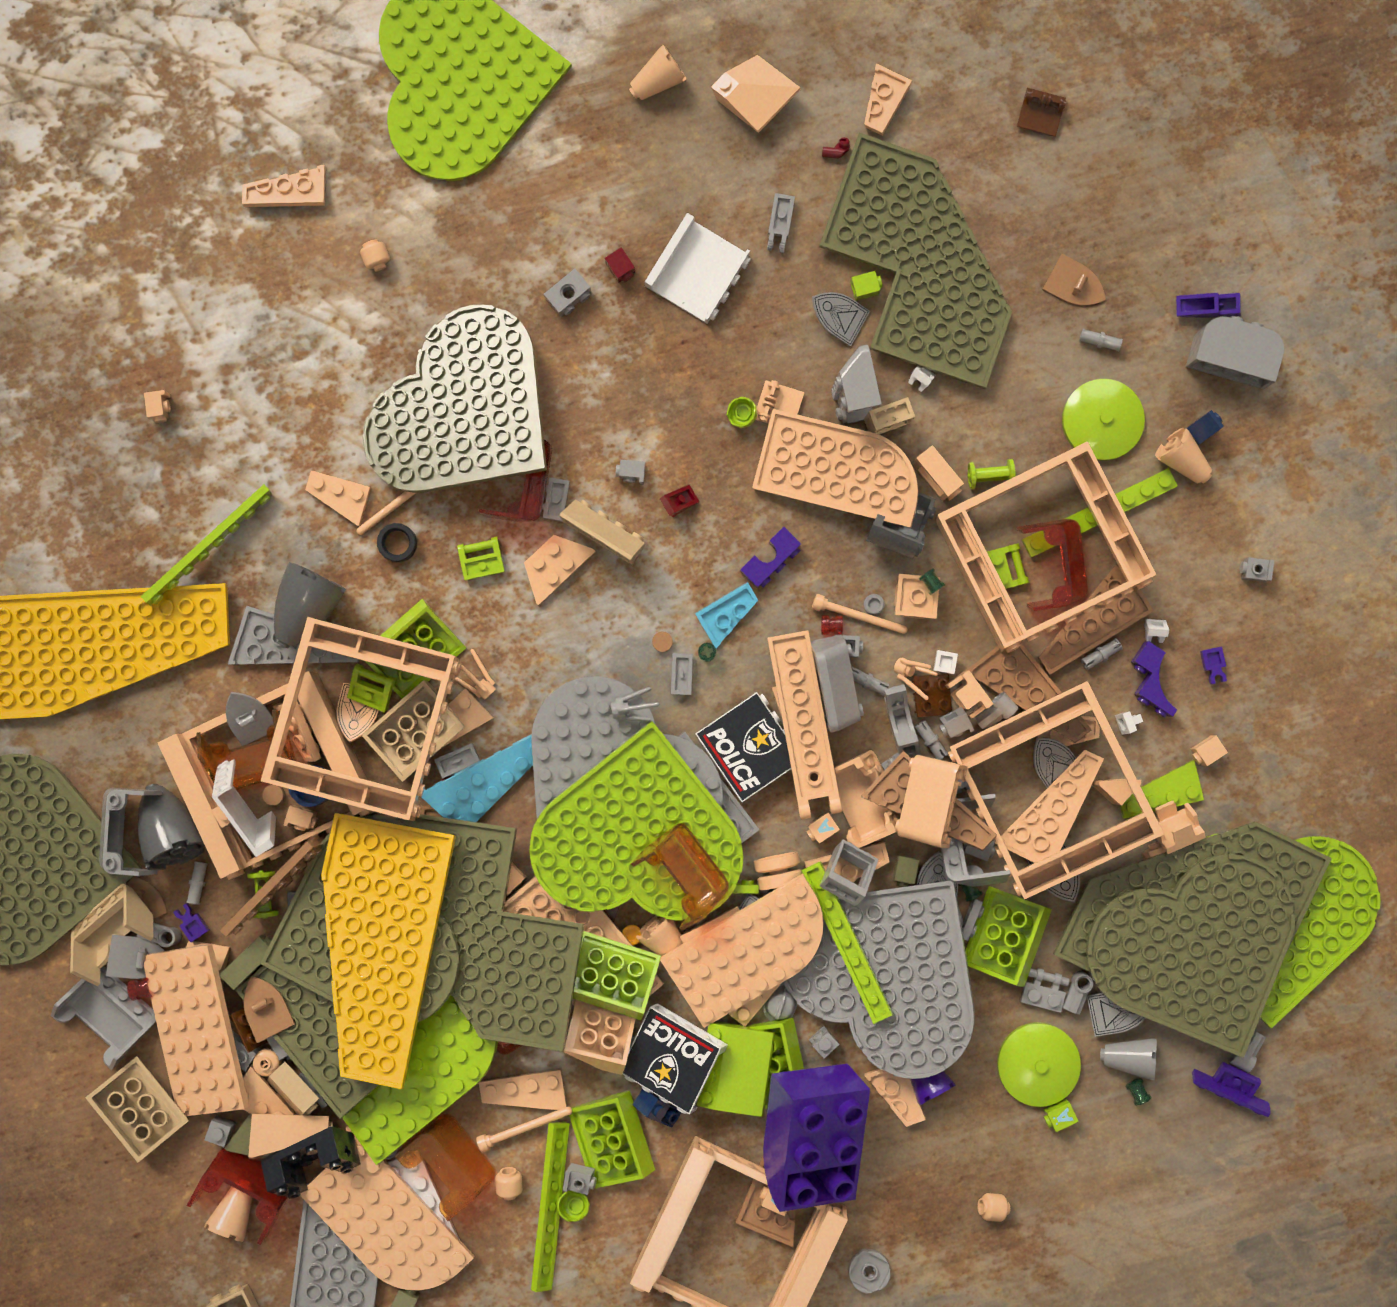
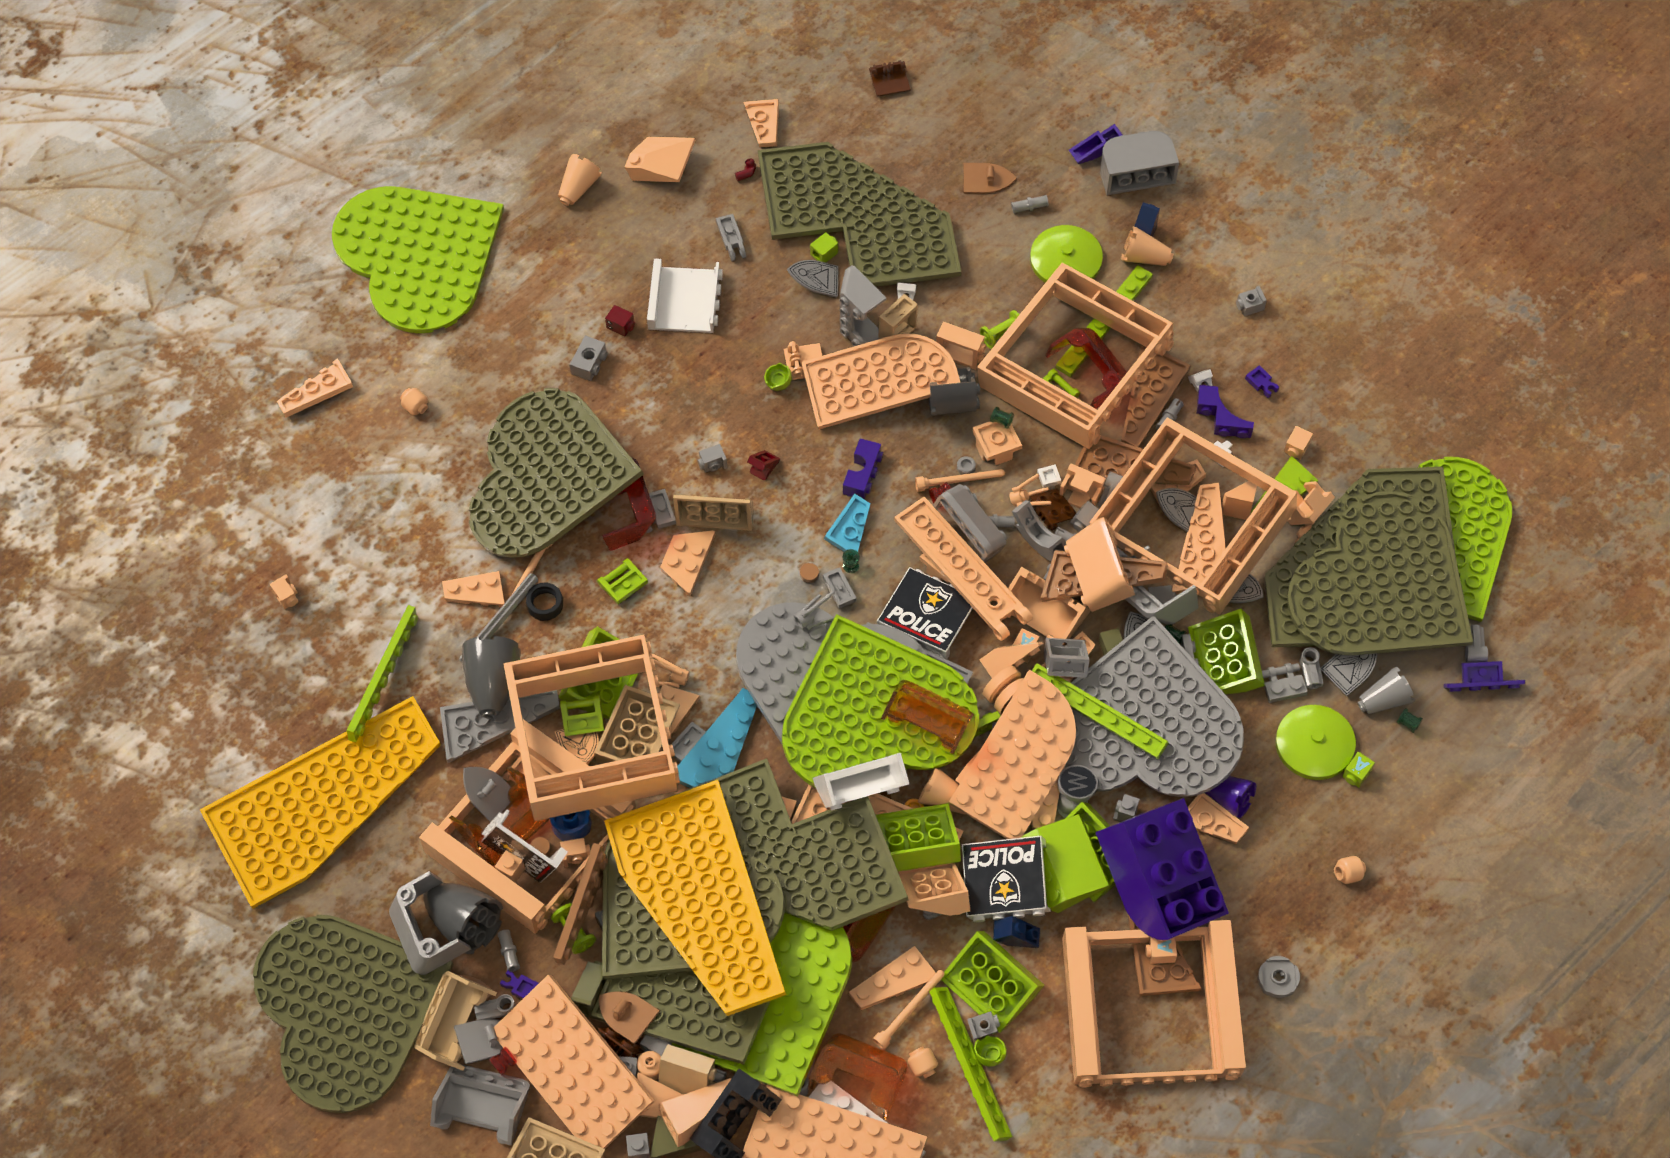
camera: 25 degrees left, 25 degrees down
none -> light grey axle [459,573,538,663]
none -> white windscreen [813,753,909,811]
none -> light nougat slope [980,642,1043,678]
none -> tile [1057,765,1098,802]

